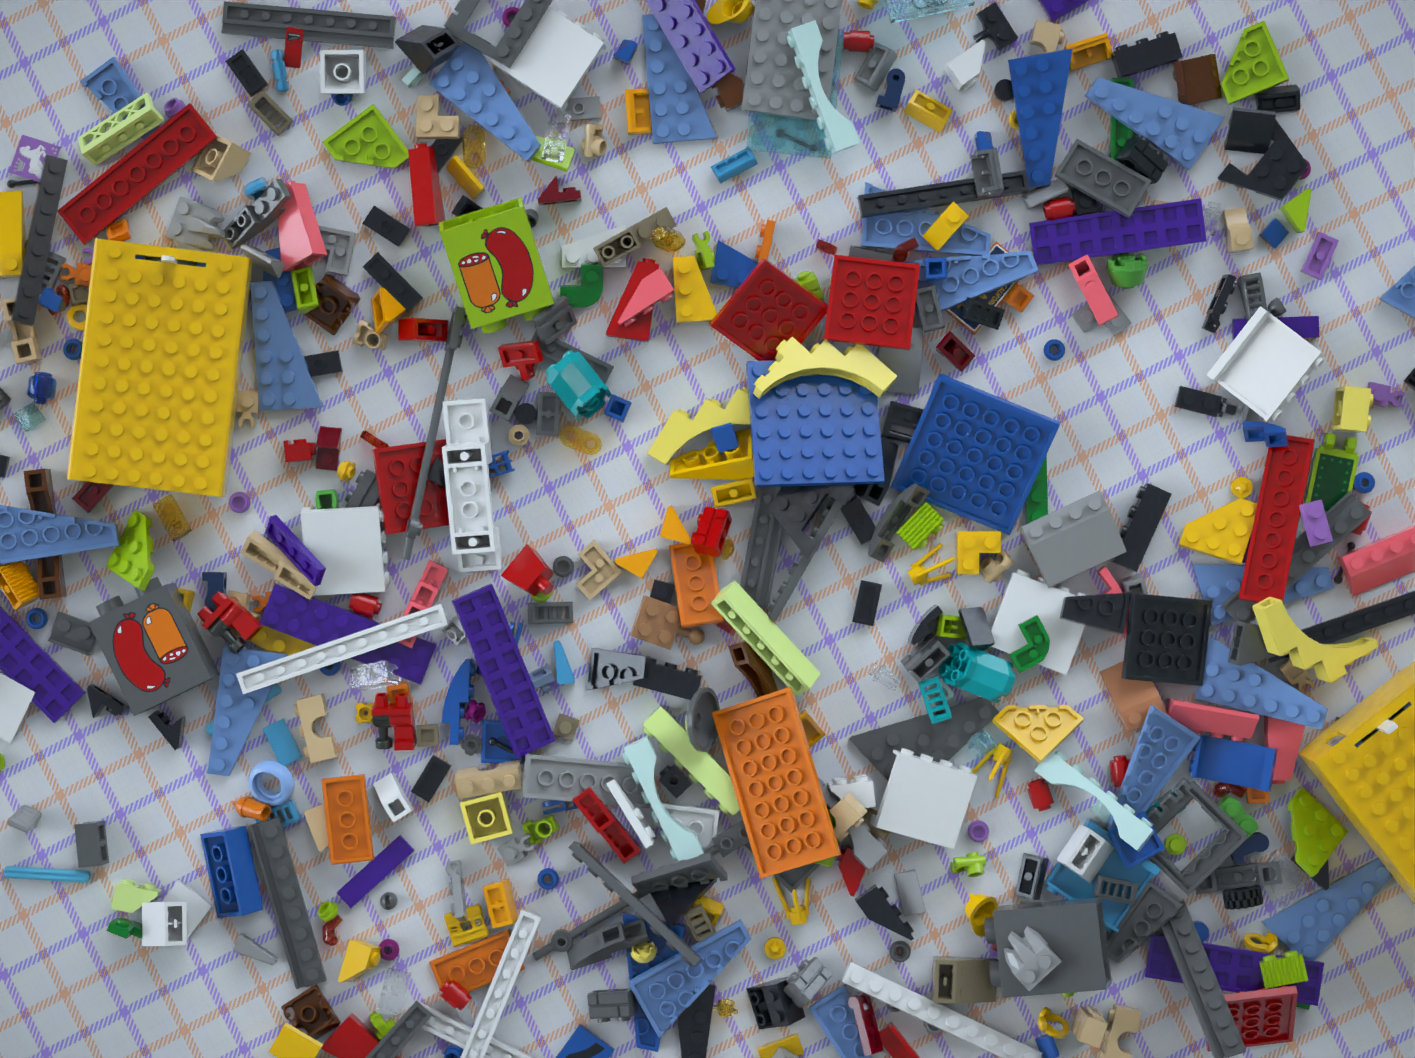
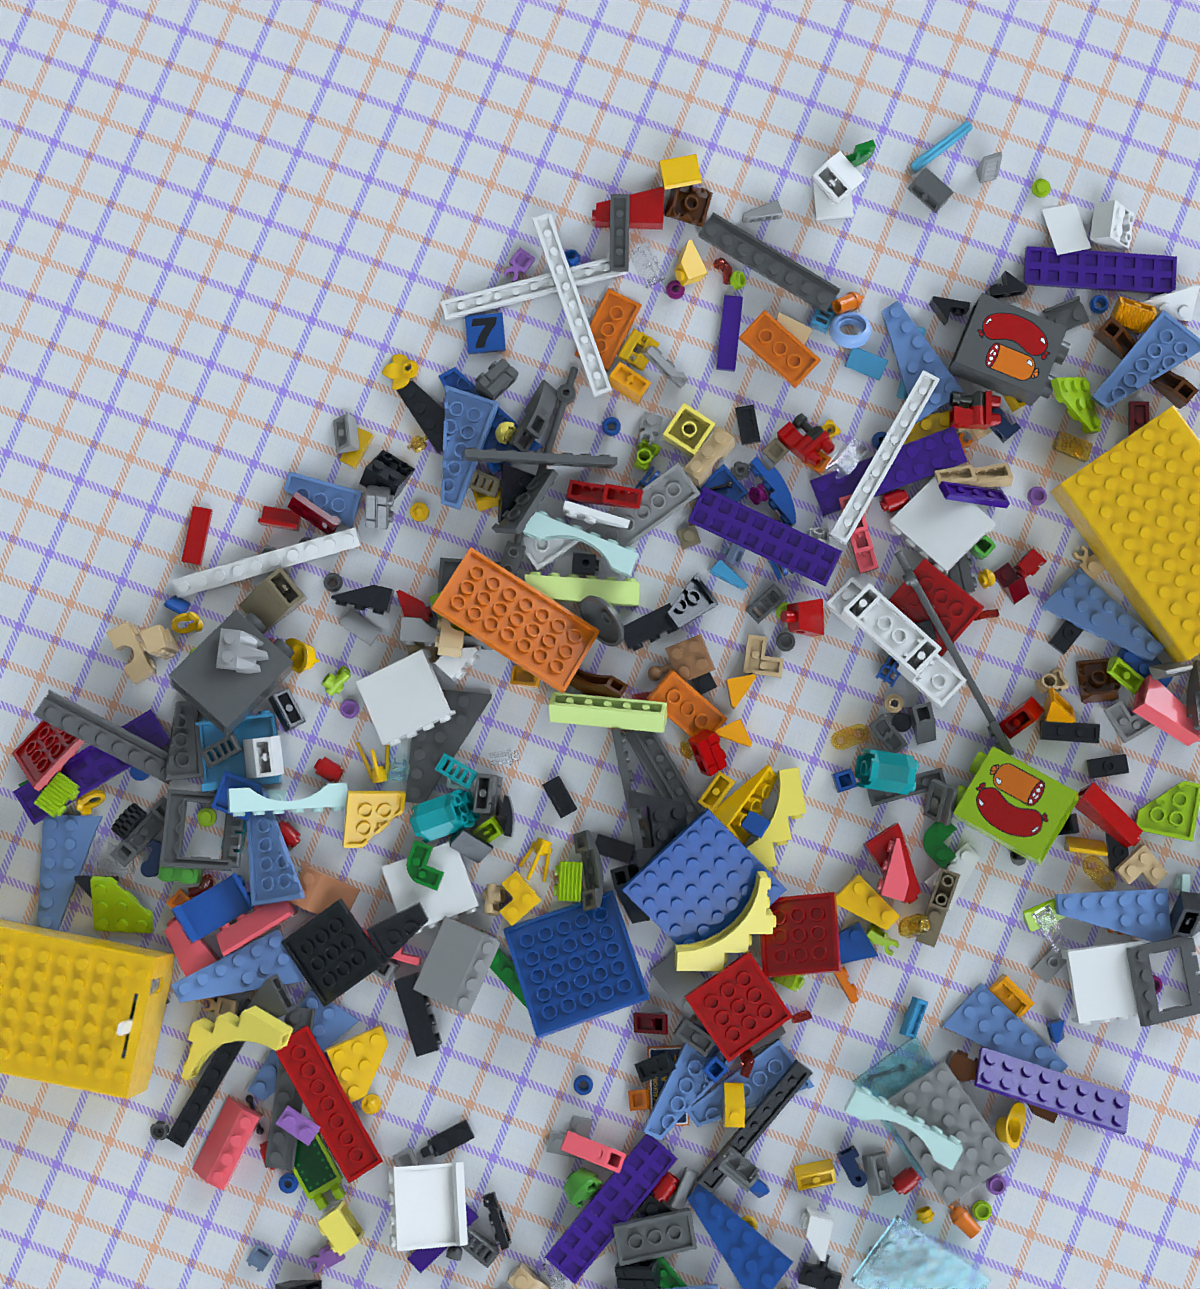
camera: 140 degrees right, 5 degrees down
yellowish green slope [111,879,162,913] -> none
blue slope [200,826,263,918] -> none
tan arch [294,693,339,763] -> none
lime plate [369,1010,396,1041] -> none
white slope [373,772,414,822] -> none
dark grey hinge [380,892,398,910] -> none
red brick [439,979,472,1011] -> none
red hinge [498,340,544,381] -> none
dark red slope [538,176,582,206] -> none
tan plate [581,124,607,157] -> none
yellow plant [772,877,810,925] -> none
black plate [881,401,924,443] -> none
black tile [994,79,1014,102] -> none
blue slope [1242,421,1288,447] -> none

